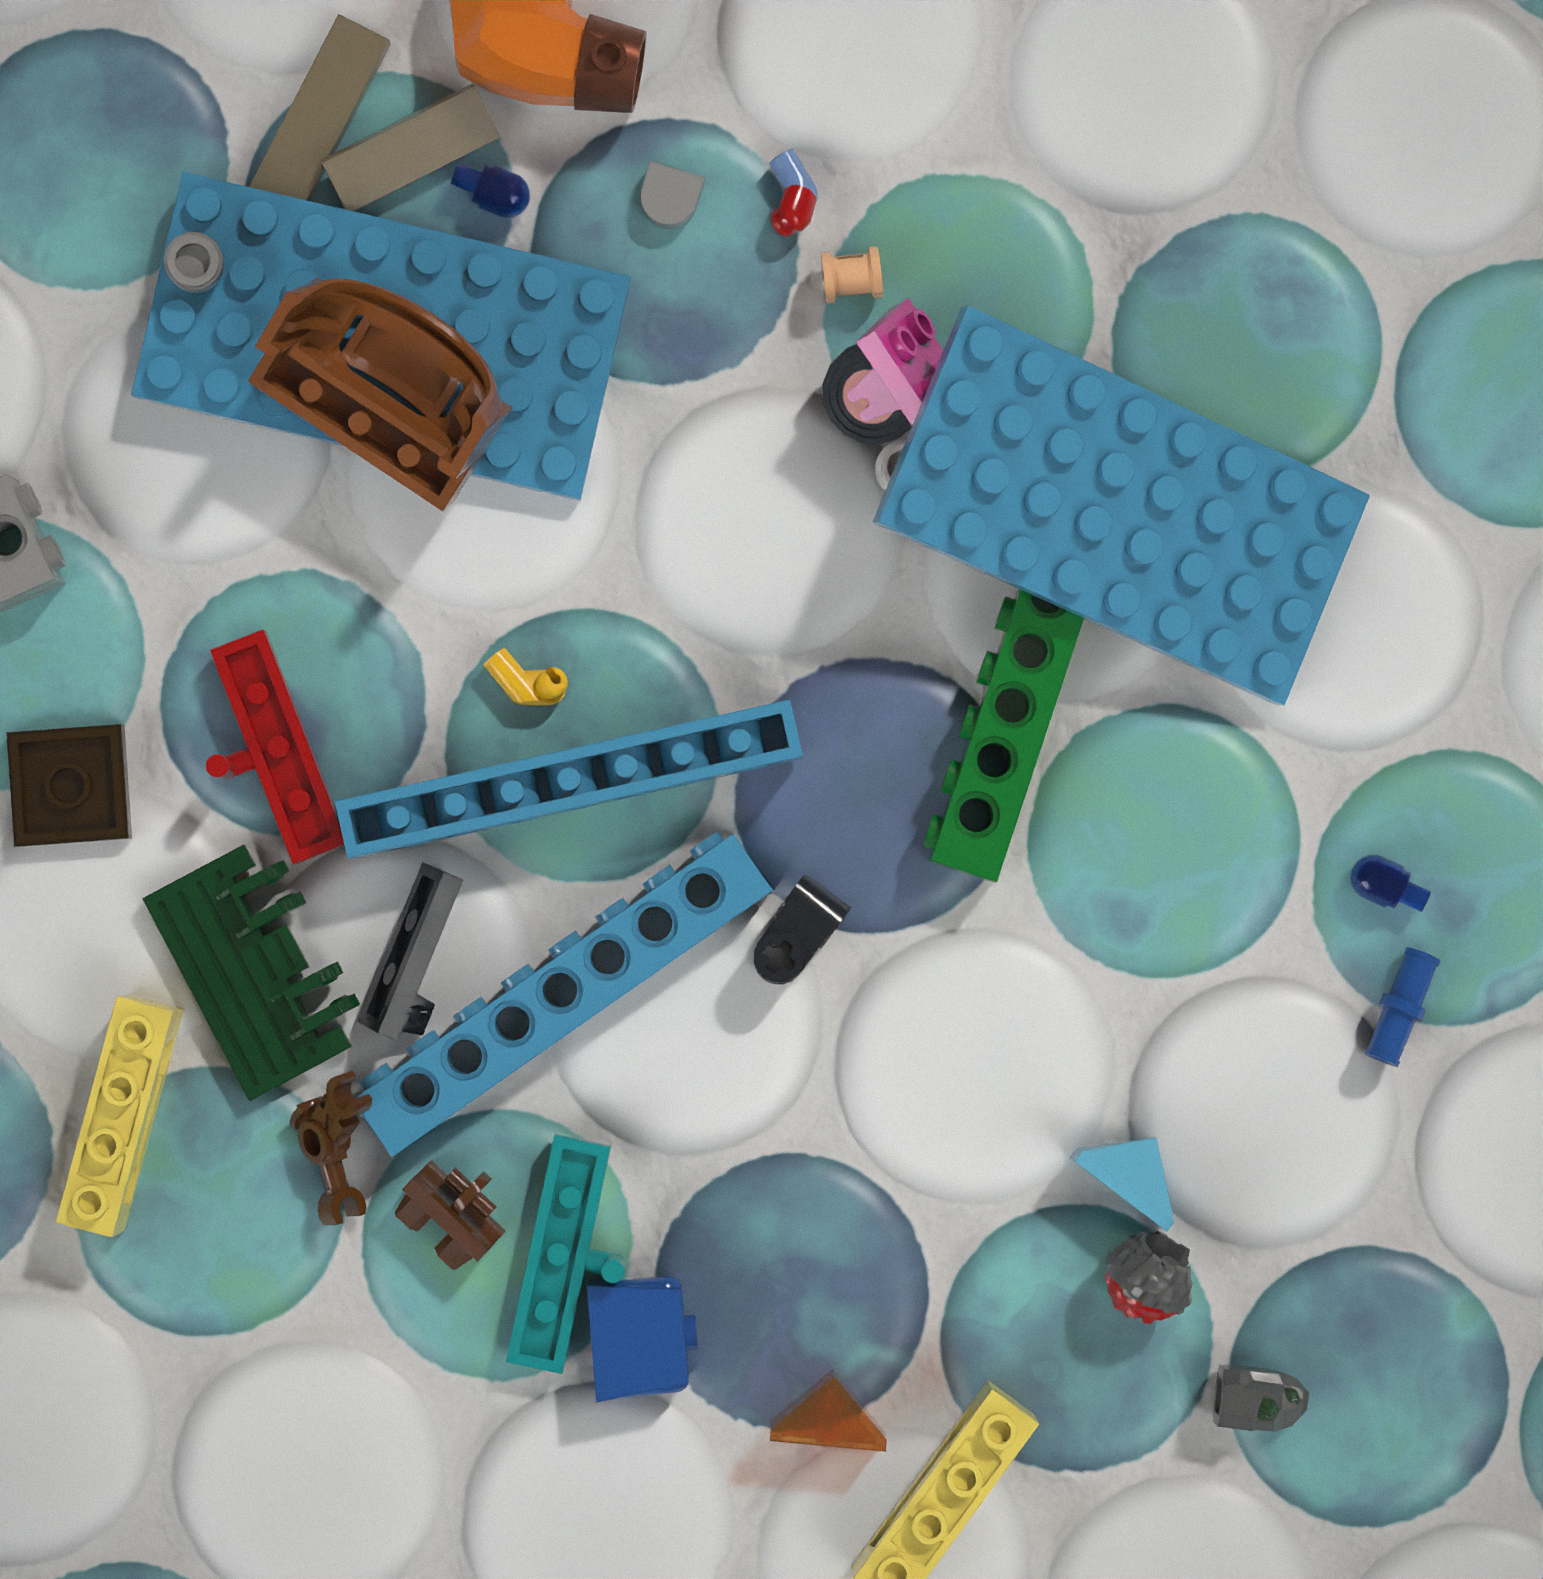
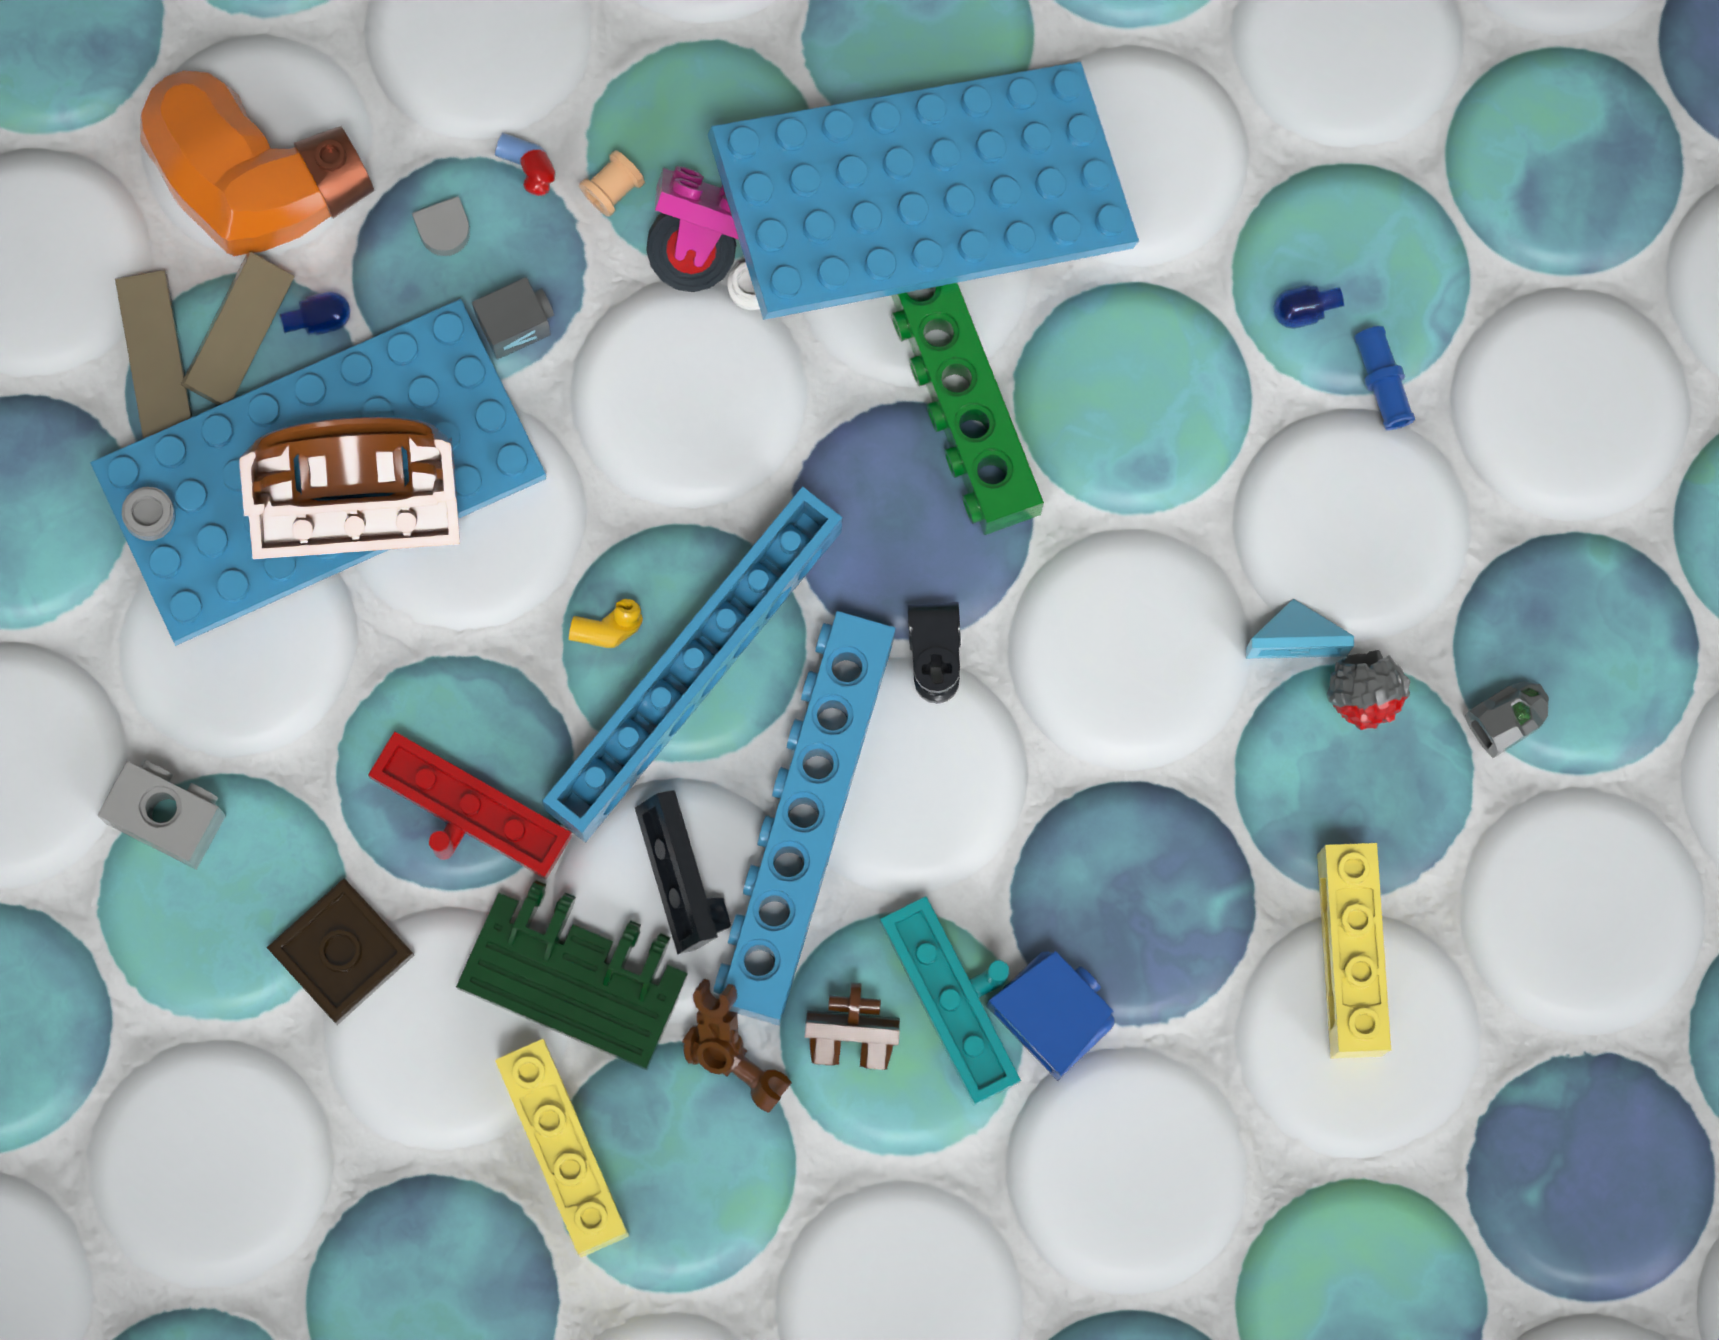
camera: 35 degrees left, 10 degrees down
clear orange slope [769,1369,887,1452] -> none
none -> dark grey brick [472,277,554,360]

